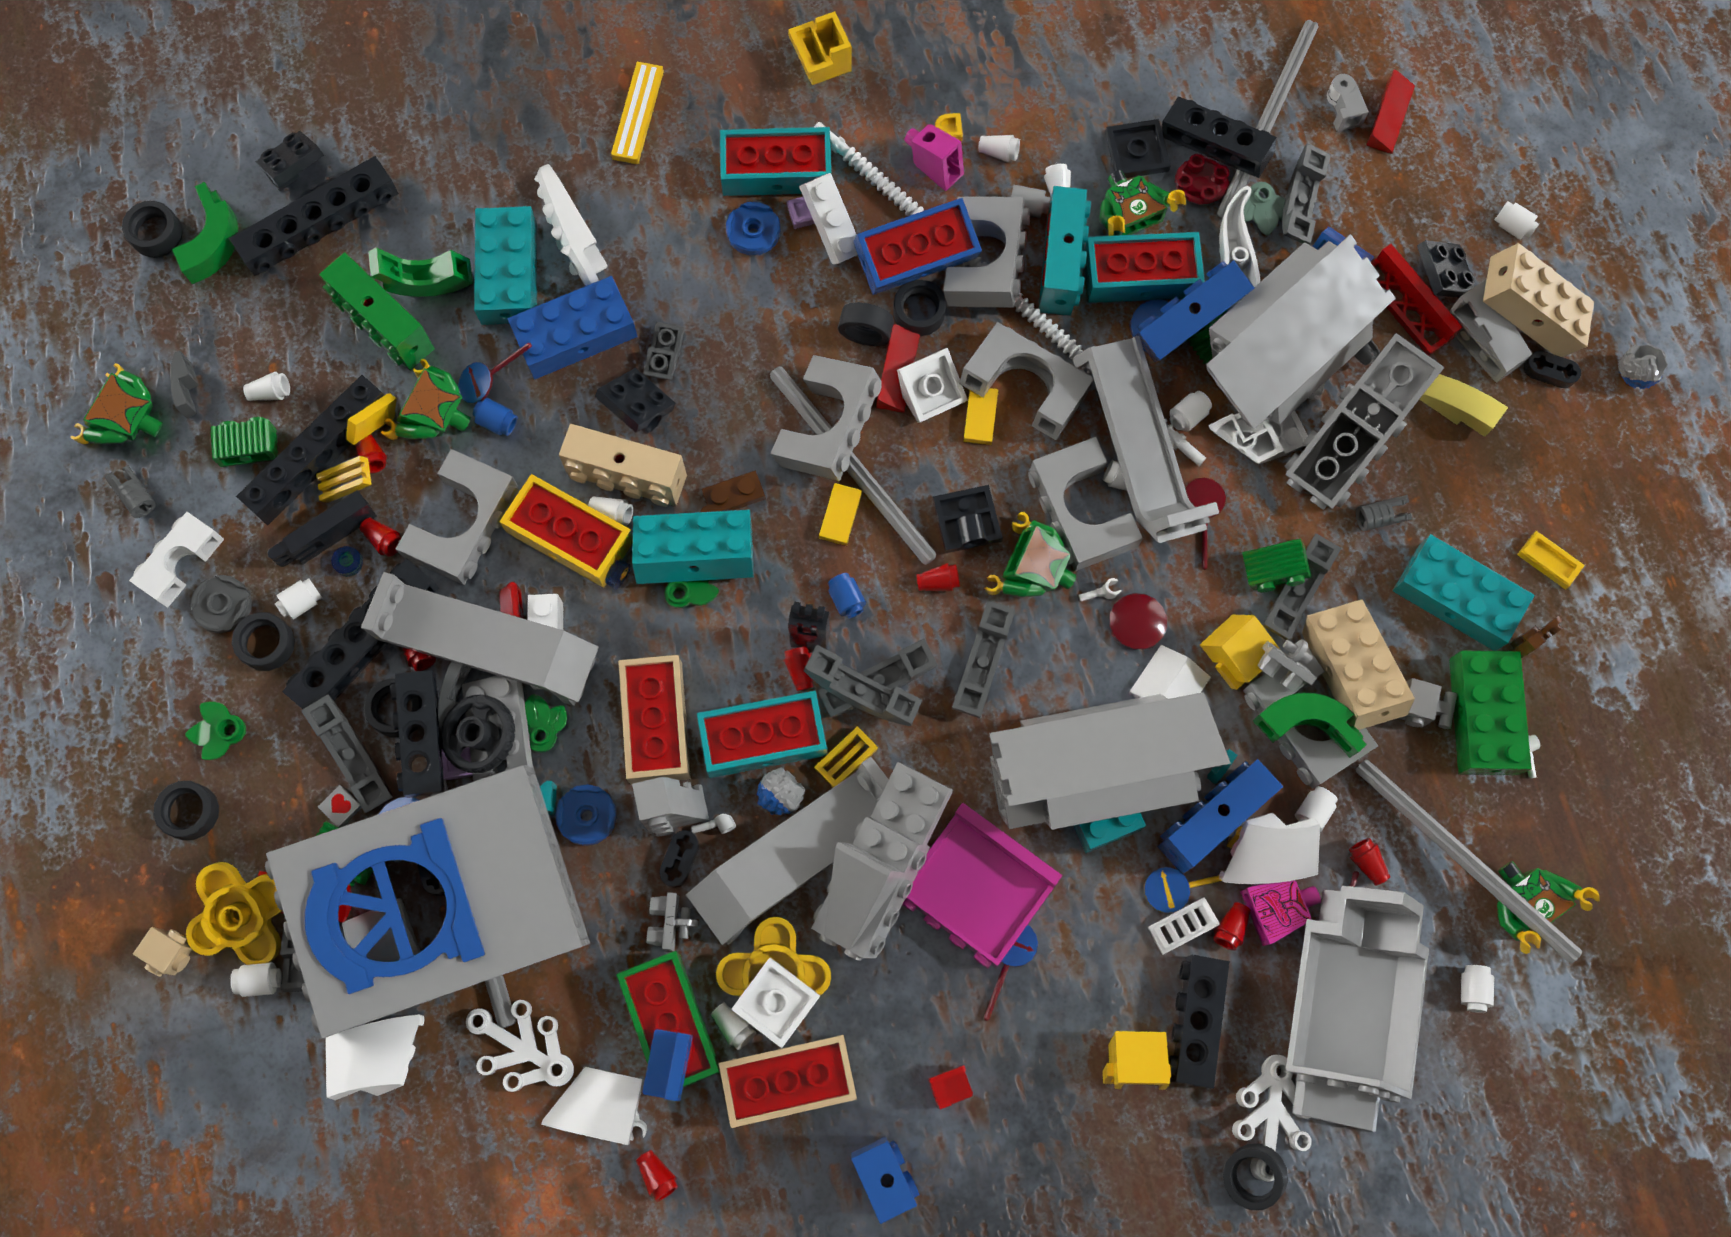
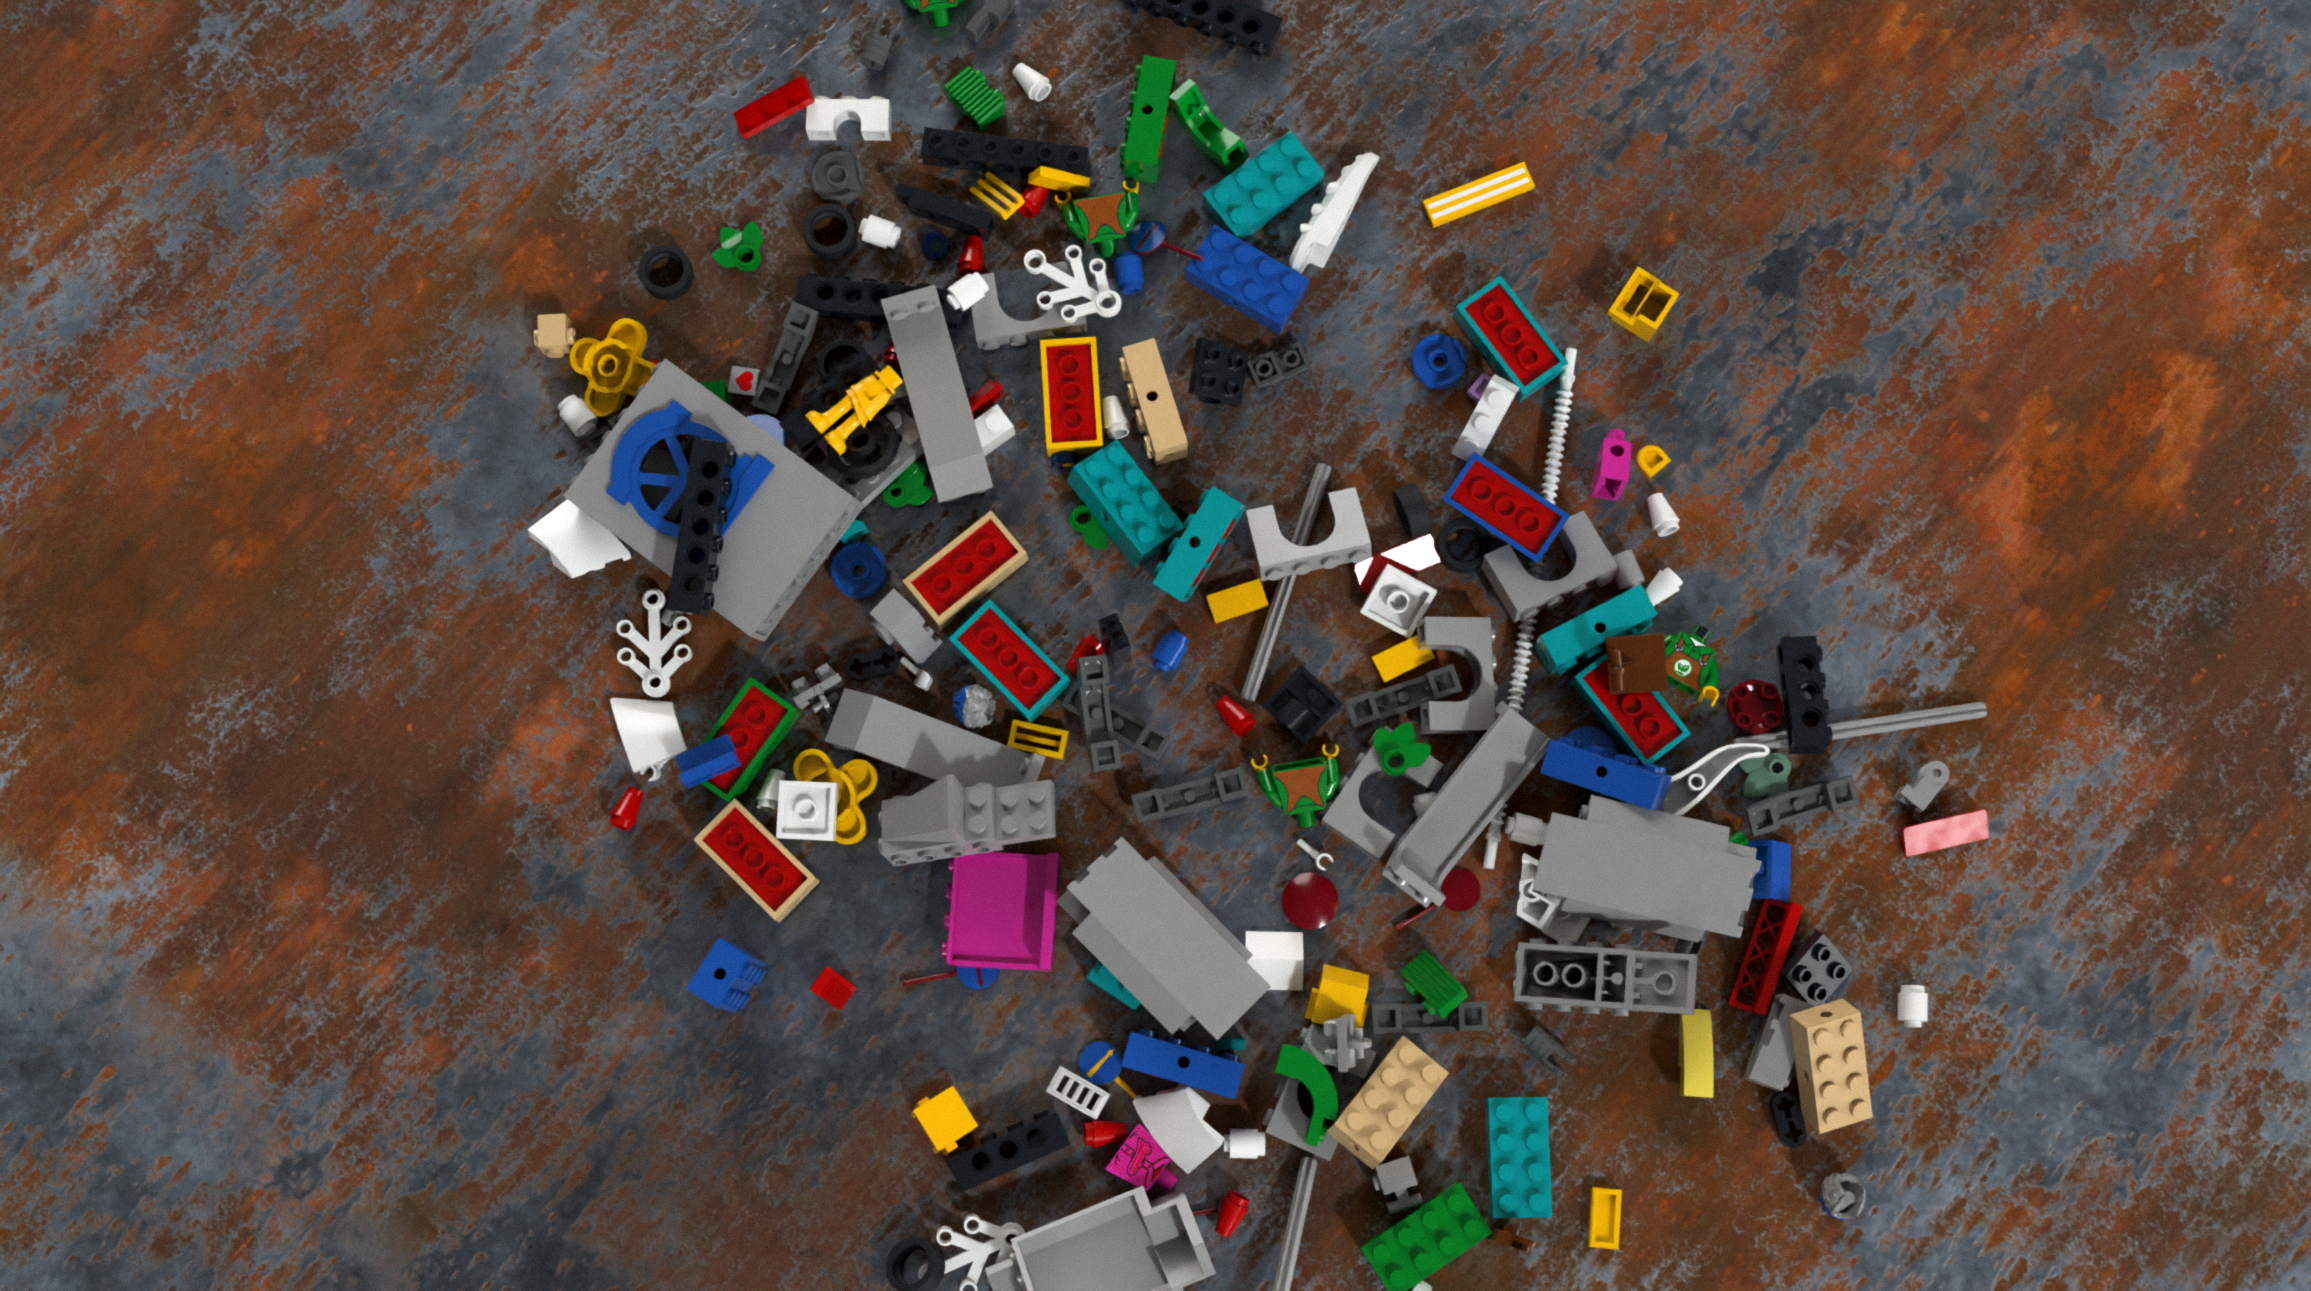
camera: 60 degrees right, 5 degrees up
black tile [1105,119,1171,178] -> none
none -> black brick [667,438,737,617]
none -> red plate [734,75,815,139]
none -> yellow piece [805,365,903,456]
none -> white brick [946,272,989,312]
none -> white plant [1024,245,1121,324]
none -> teal brick [1152,486,1247,602]
none -> dark grey slope [1345,664,1463,728]
none -> green plate [1374,722,1431,776]
none -> reddish brown plate [1605,633,1668,695]

